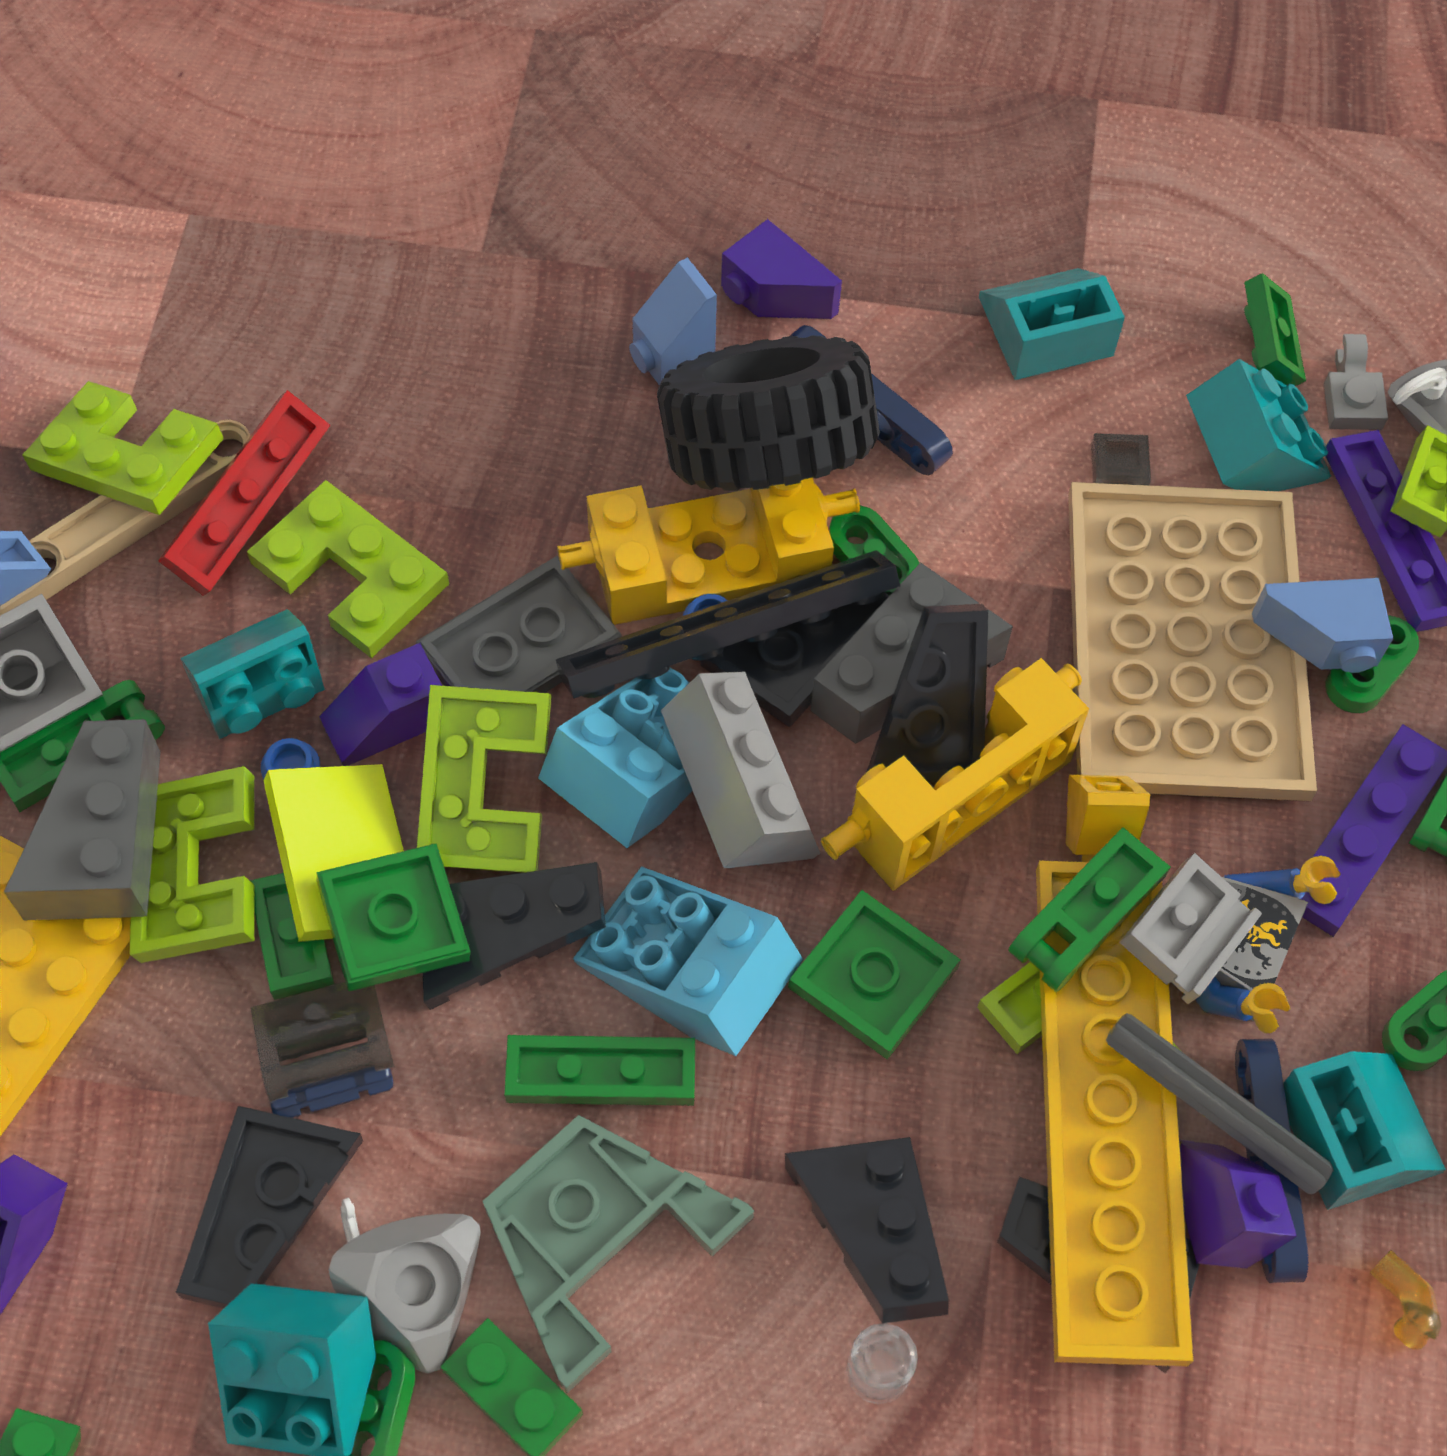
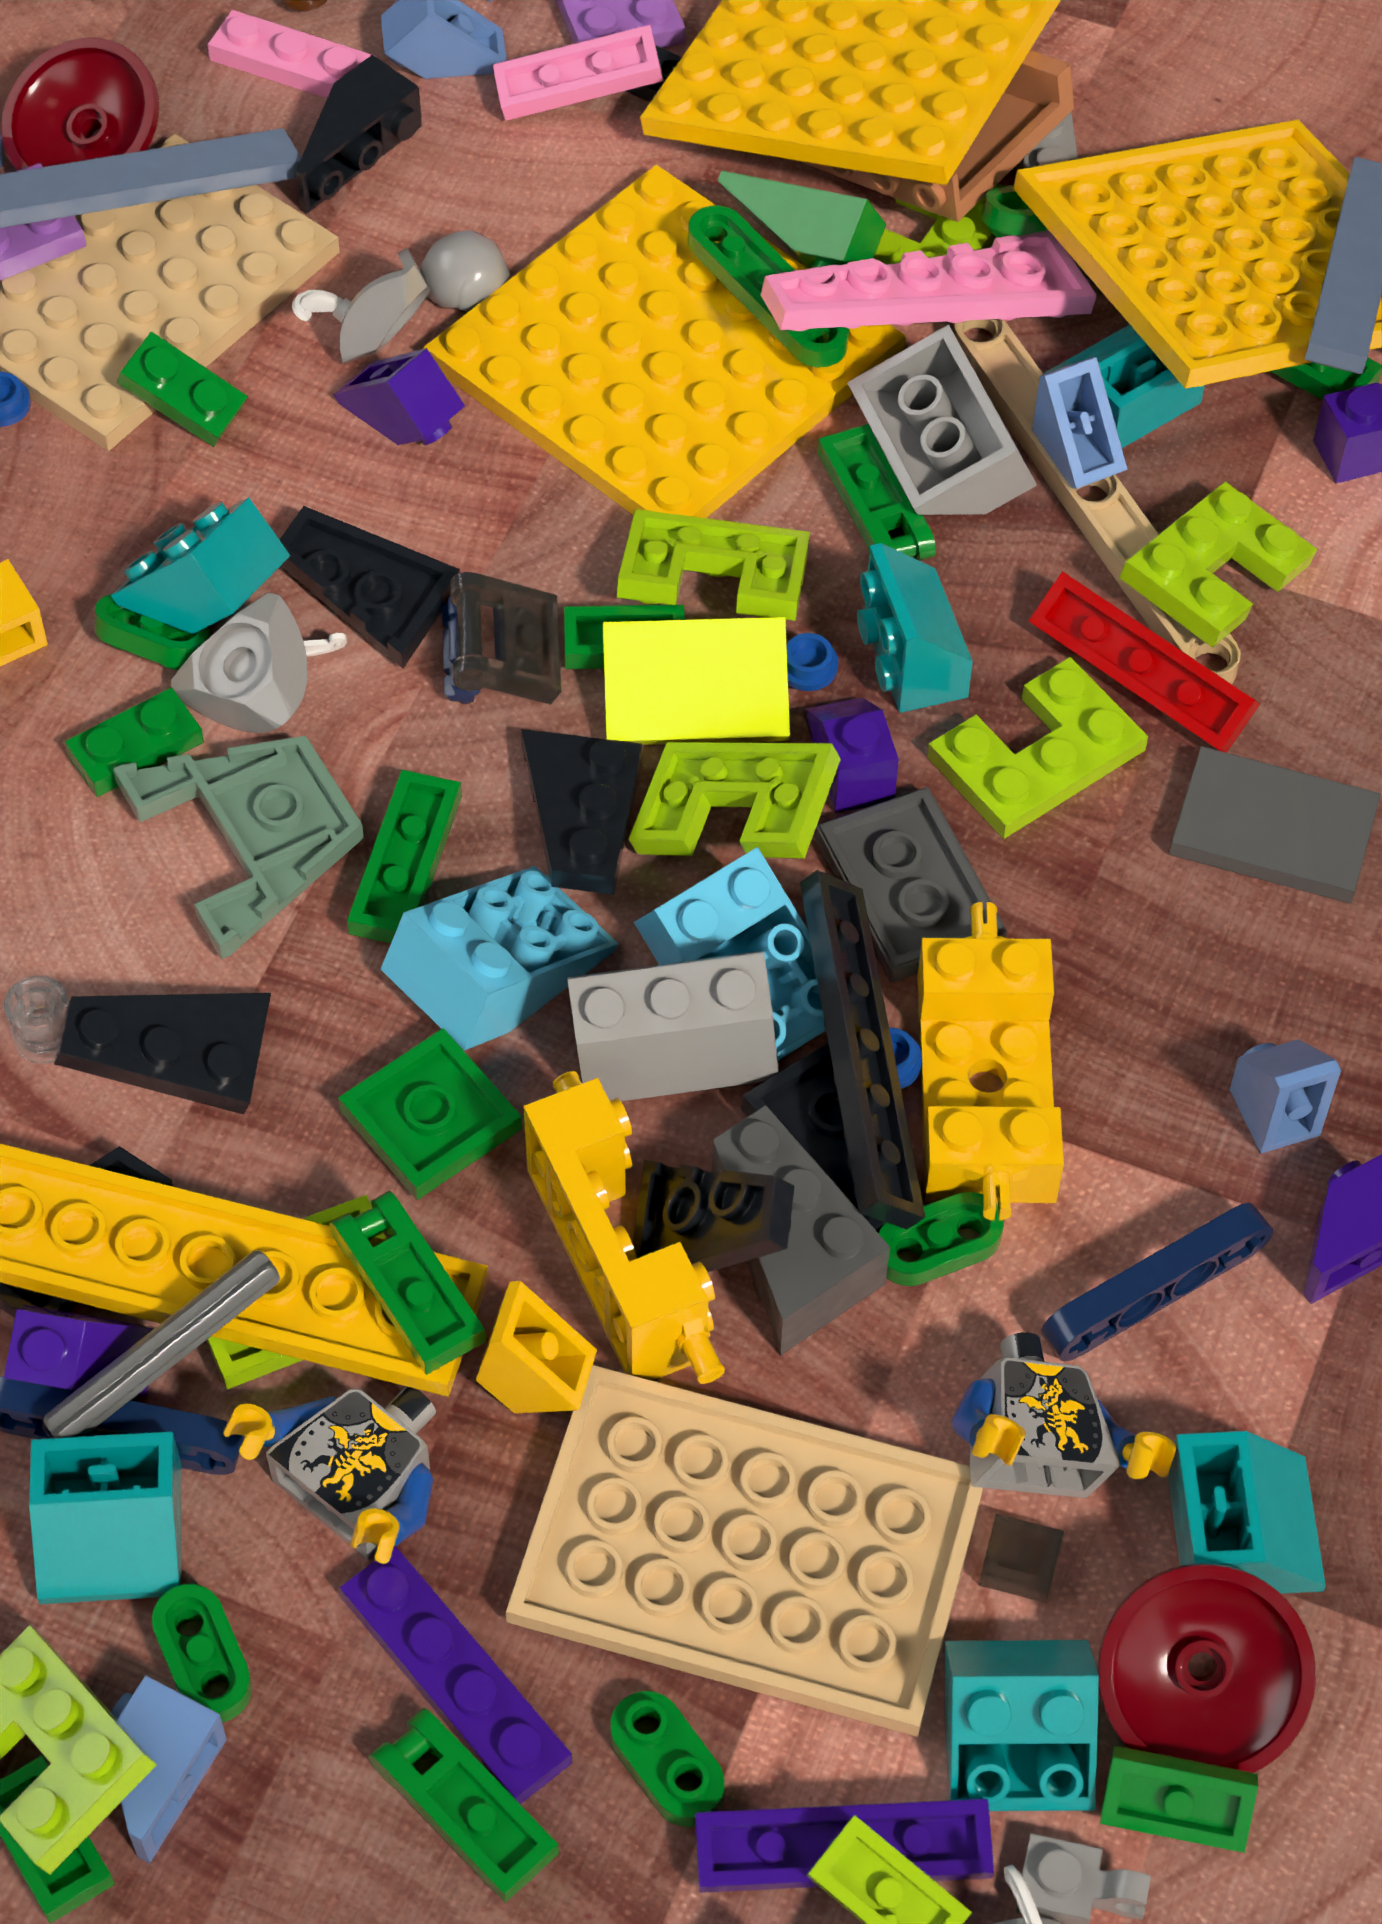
camera: 105 degrees right, 5 degrees down
dark grey wedge [4,719,161,920] -> none
green plate [317,843,471,992] -> none
black tyre [657,335,880,491] -> none
light grey plate [1120,853,1262,1004] -> none
medium blue slope [1252,578,1393,673] -> none
none -> torso [952,1332,1176,1498]
none -> dark red dish [1098,1563,1316,1773]
none -> dark grey tile [1169,746,1381,904]

